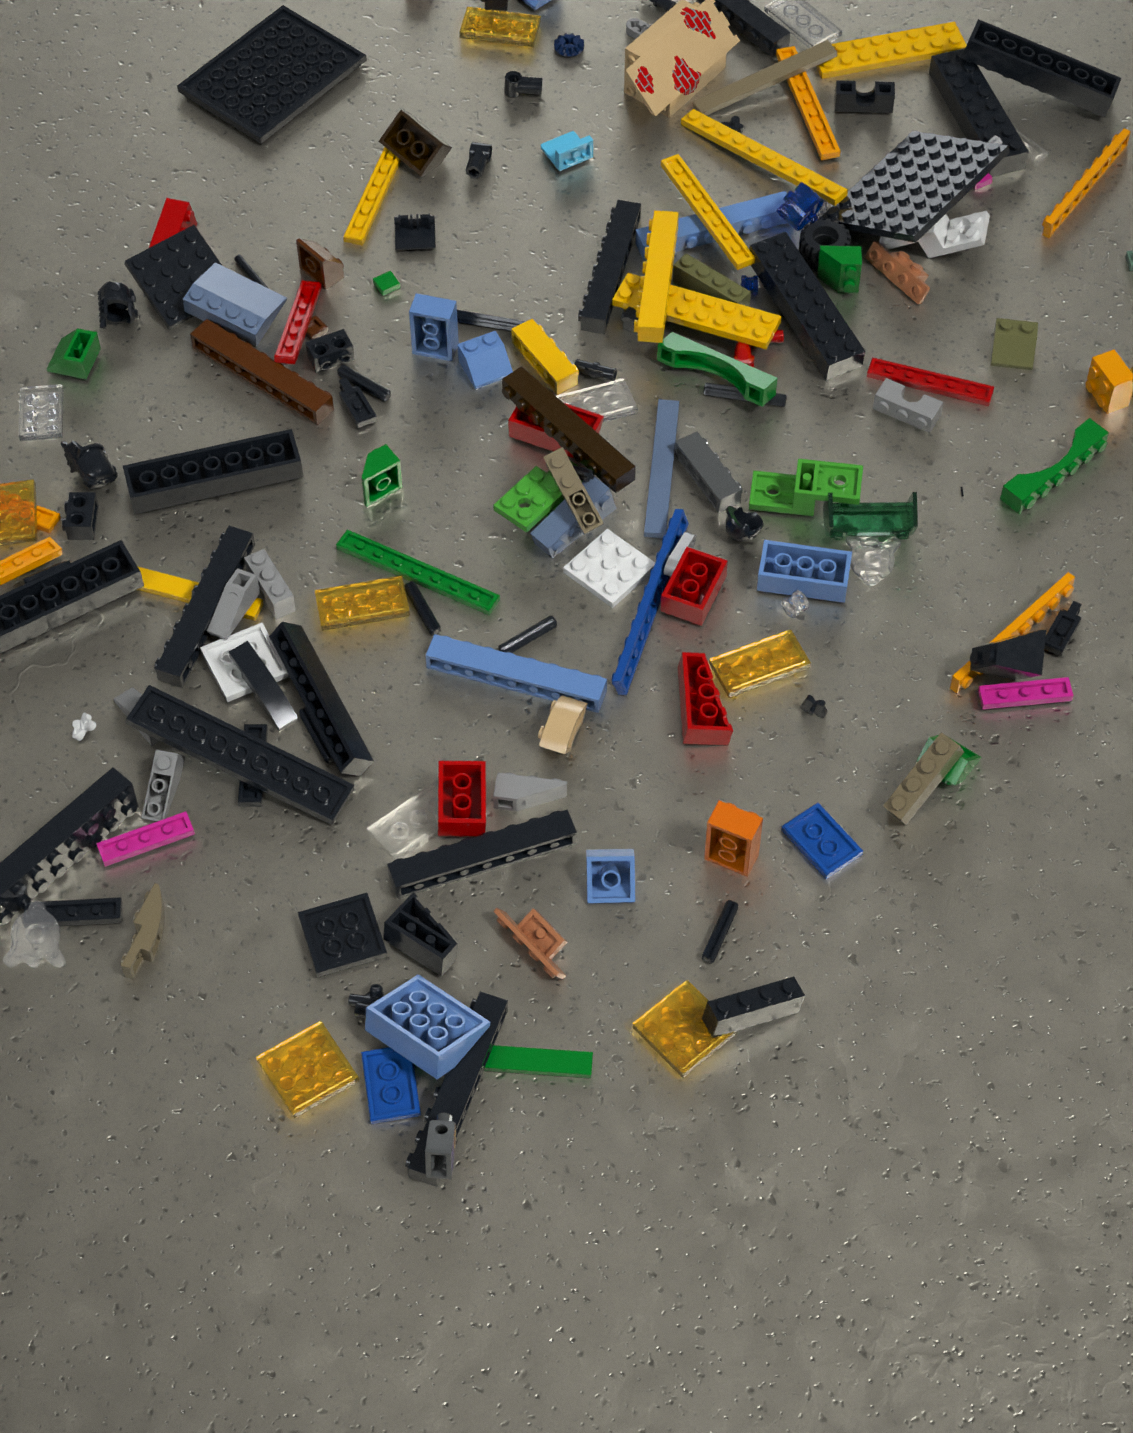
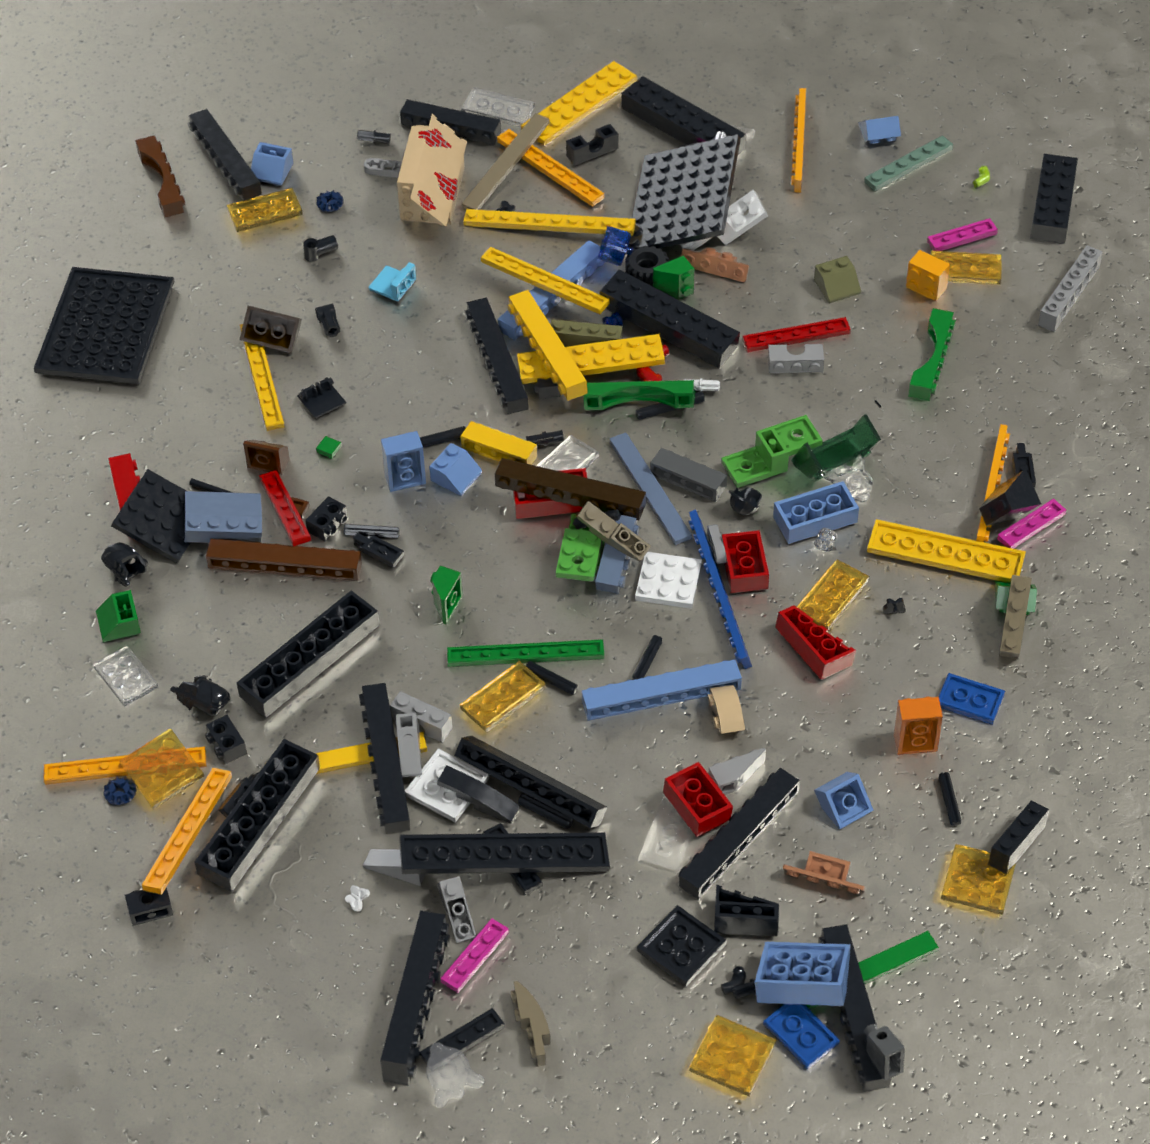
camera: 30 degrees left, 5 degrees down
black brick [961,19,1121,117] -> none
none -> white axle [684,378,720,391]
none -> yellow plate [867,519,1026,583]

